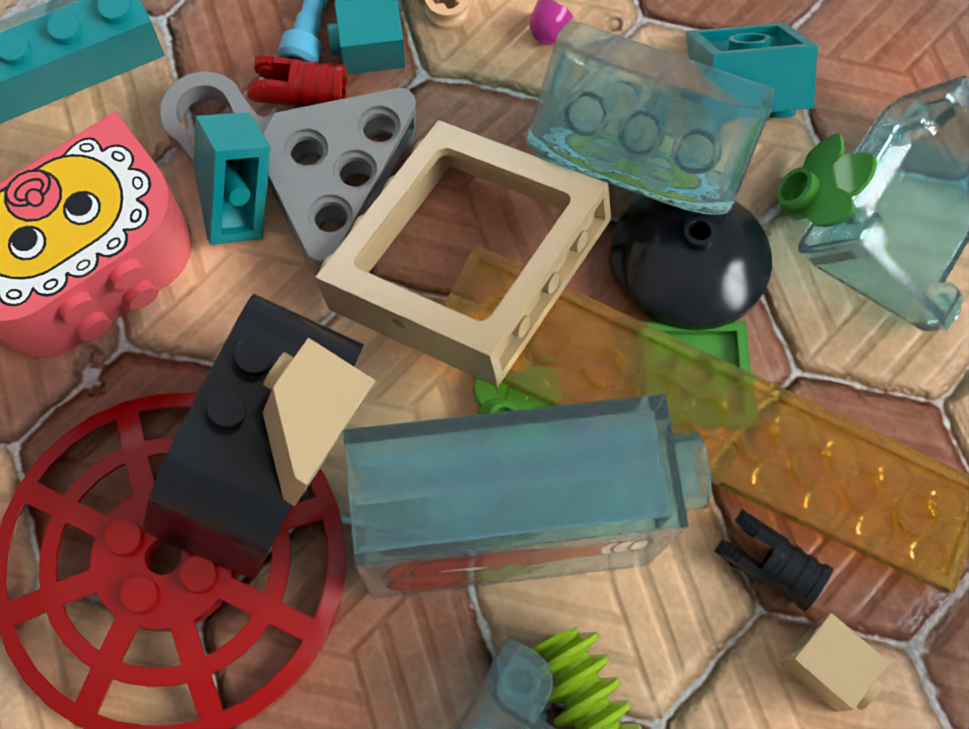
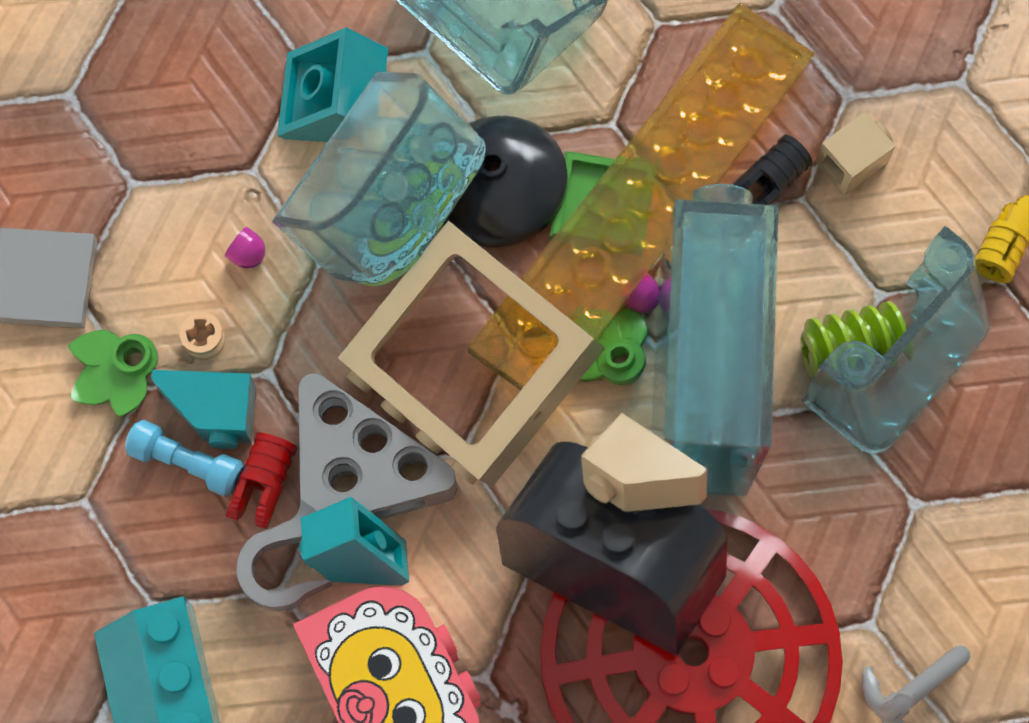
camera: 75 degrees left, 0 degrees up
bright green plate [777,133,878,227] -> none

